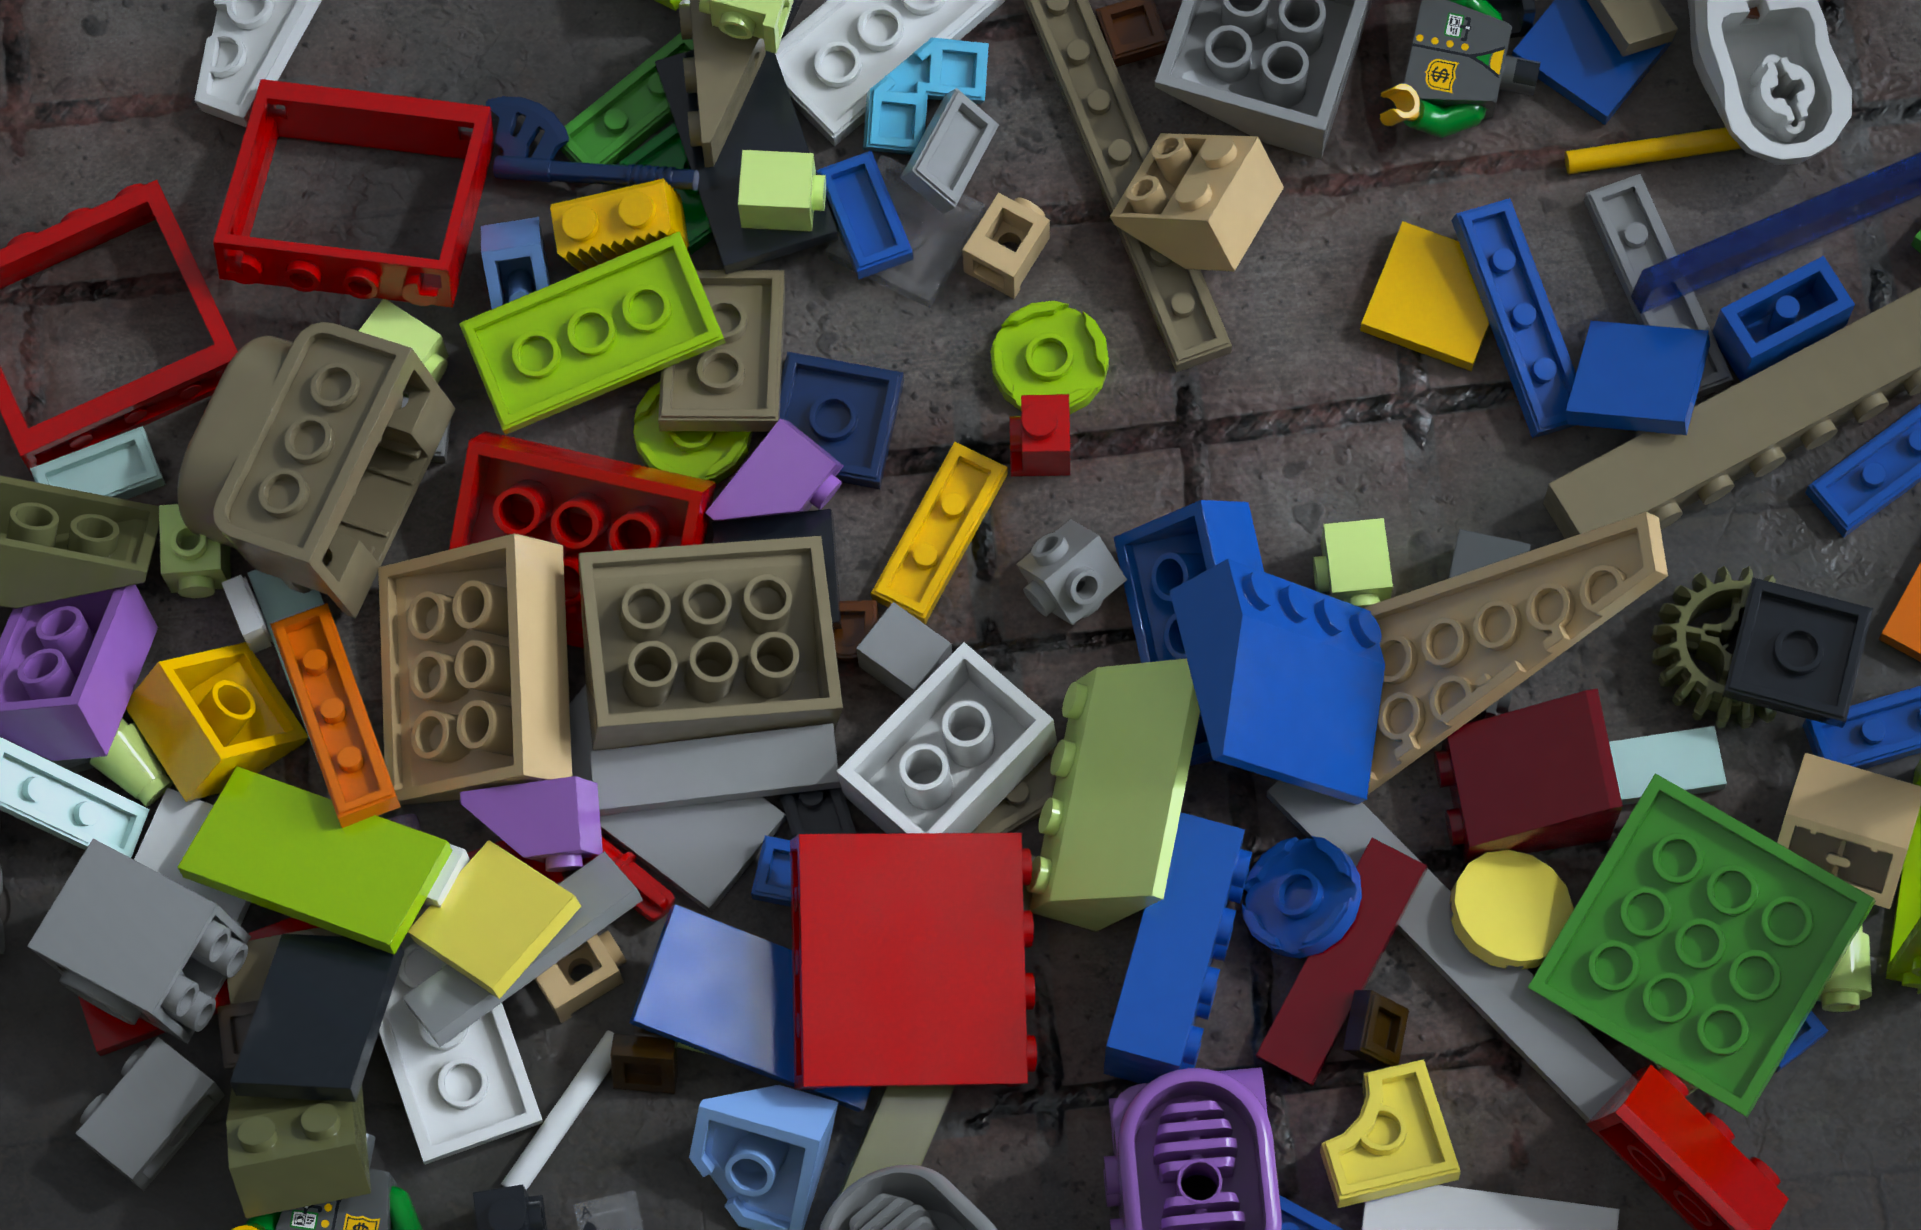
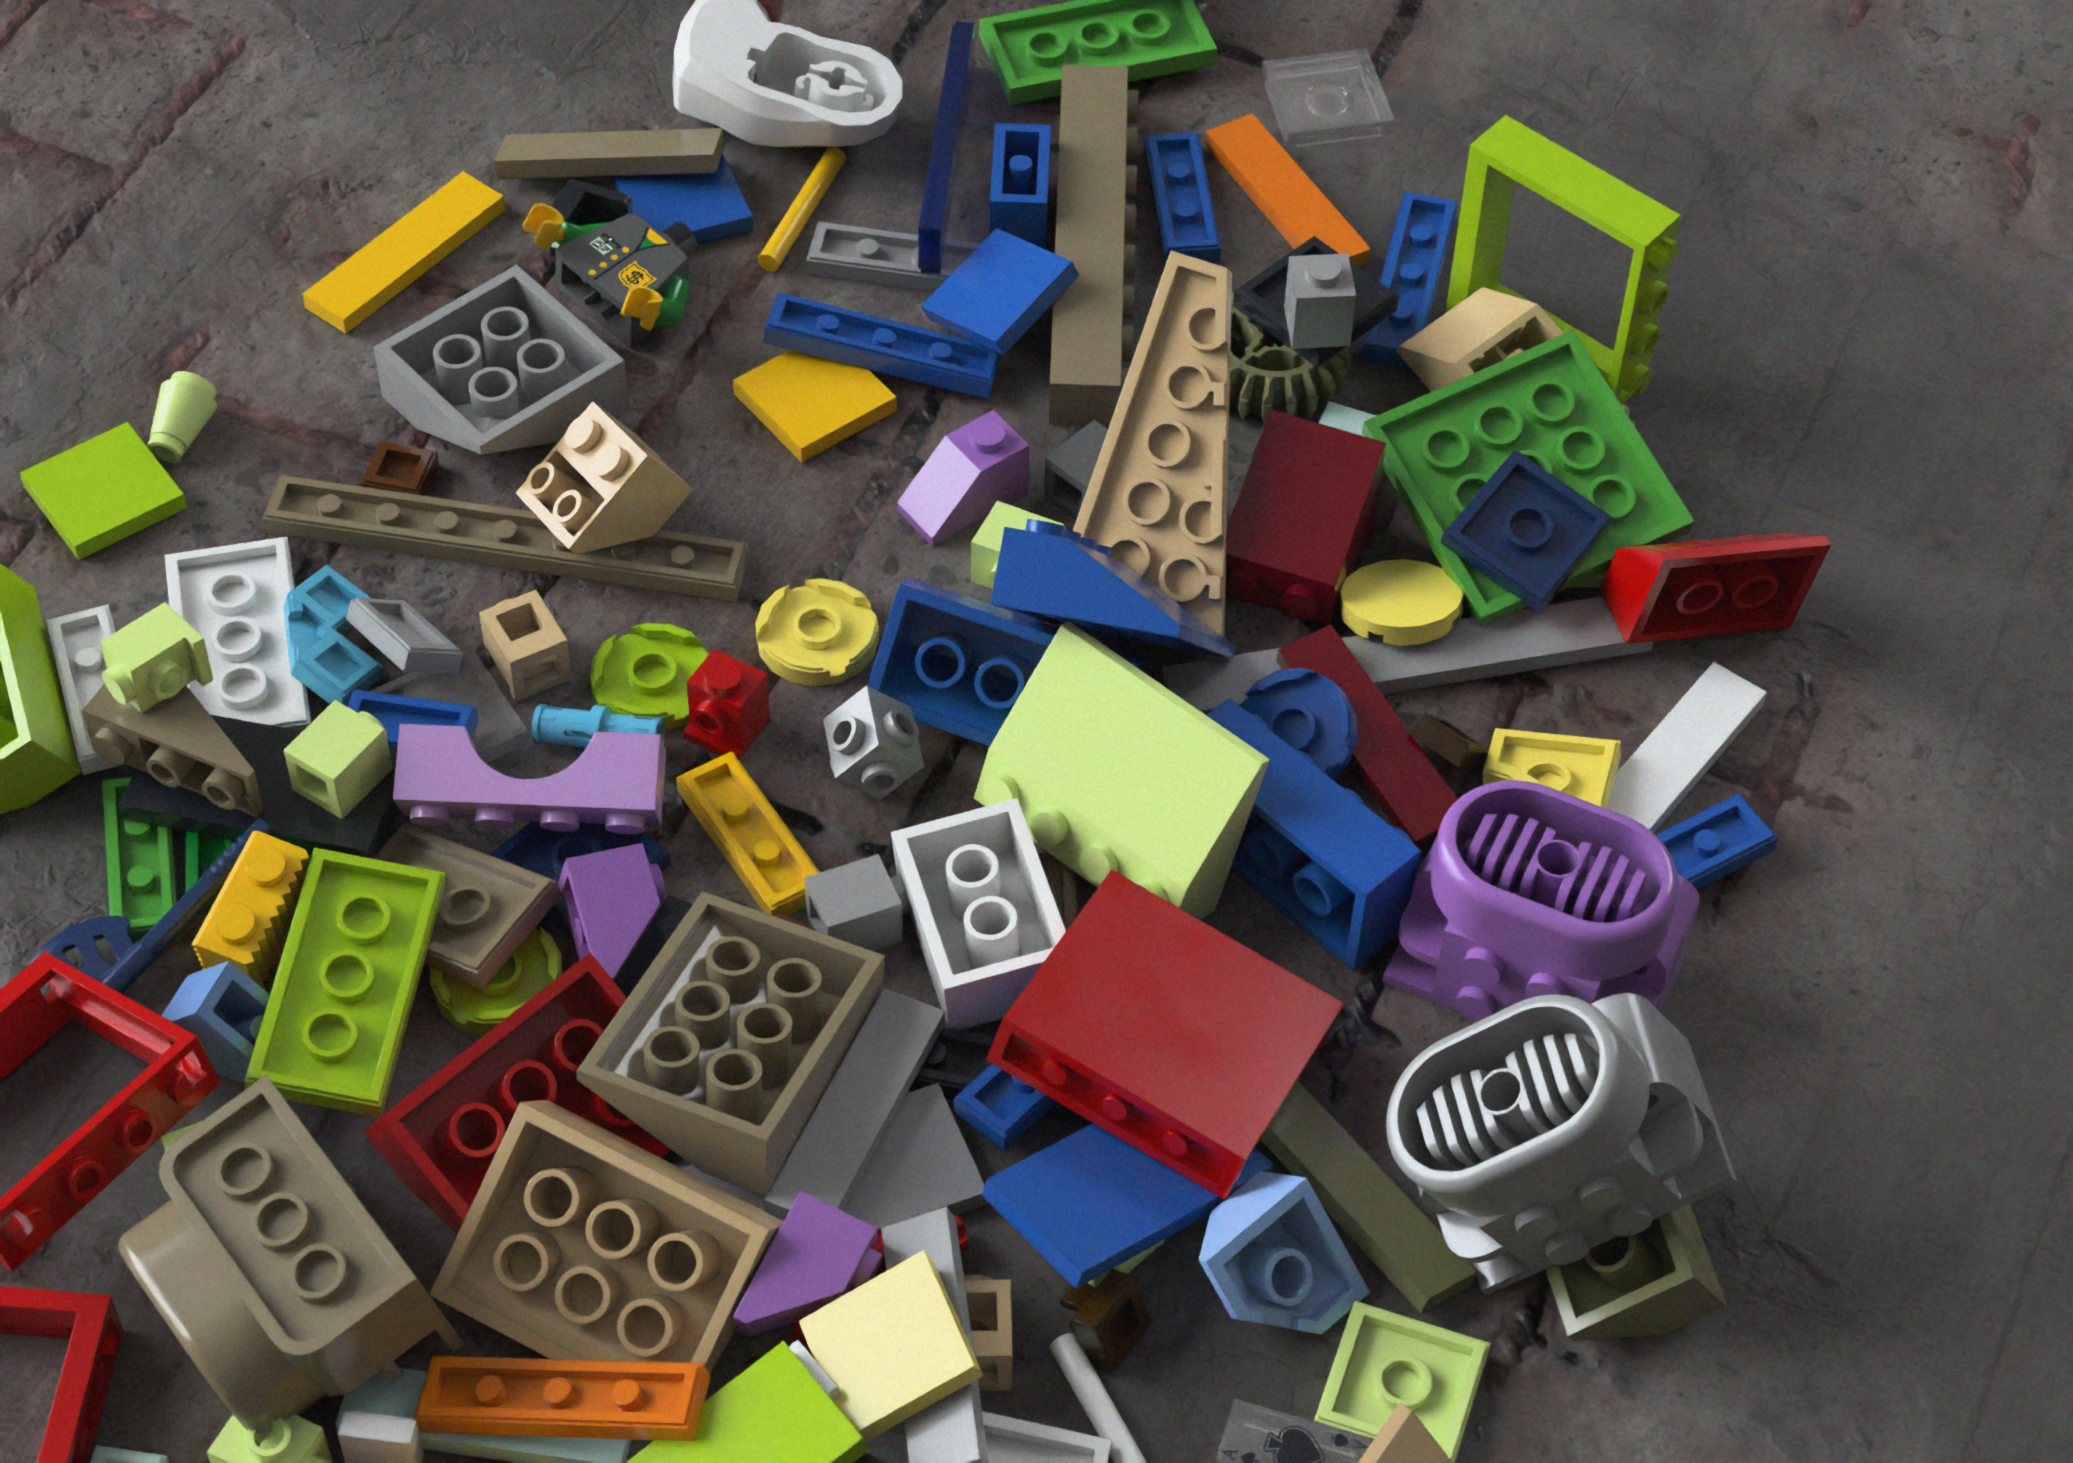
camera: 65 degrees left, 20 degrees down
none -> lavender arch [393,724,666,834]
none -> medium azure pin [532,704,665,748]
none -> light yellow tile [755,578,879,687]
none -> medium lavender slope [897,410,1030,547]
none -> light grey brick [1284,253,1356,349]
none -> dark blue tile [1441,450,1614,614]

